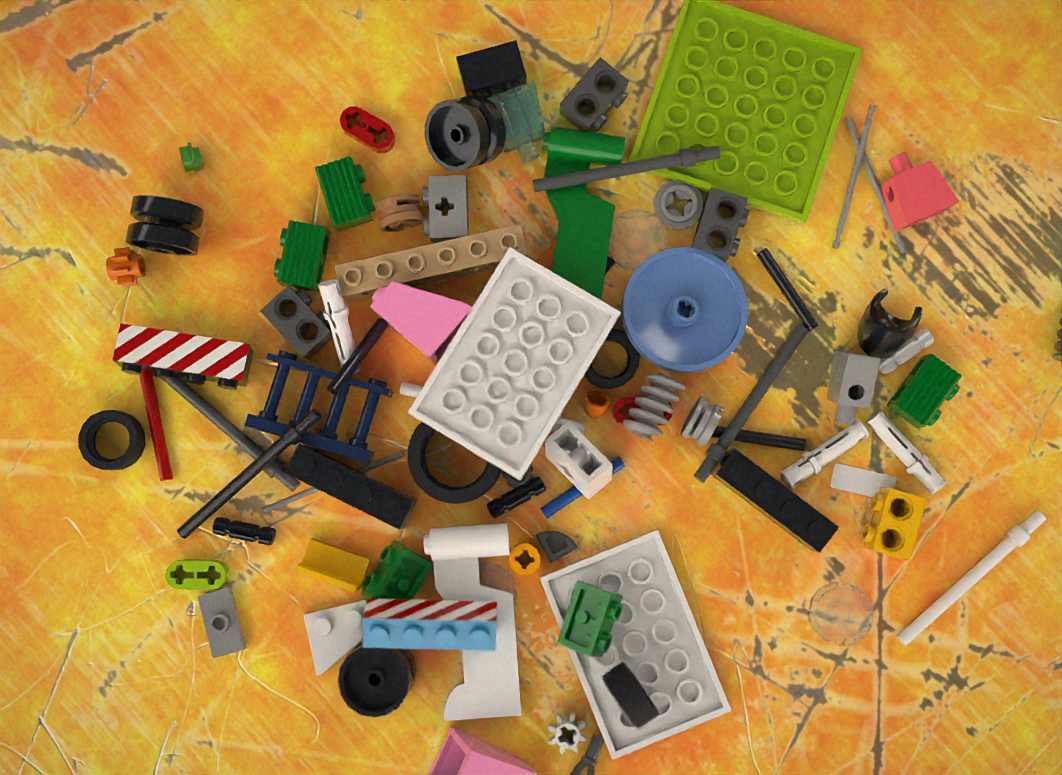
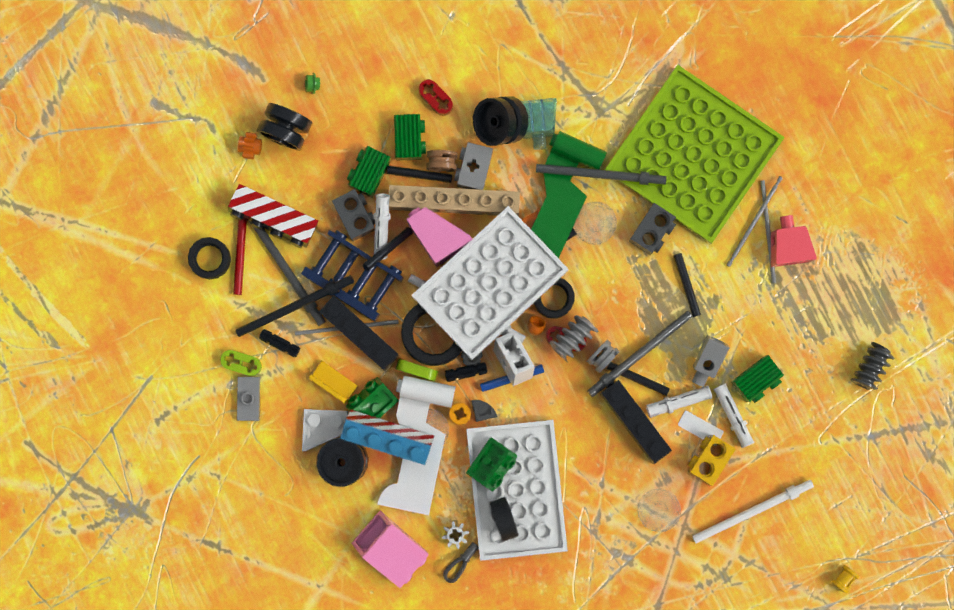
camera: 15 degrees right, 0 degrees up
black brick [456,40,527,100] -> none
dark grey brick [559,57,629,132] -> none
medium blue dish [621,247,748,373] -> none
light grey gear [653,180,703,230] -> none
black piece [858,288,922,358] -> none
white axle [879,329,934,374] -> none
none -> black bar [387,166,452,183]
none -> lime beam [396,359,438,382]

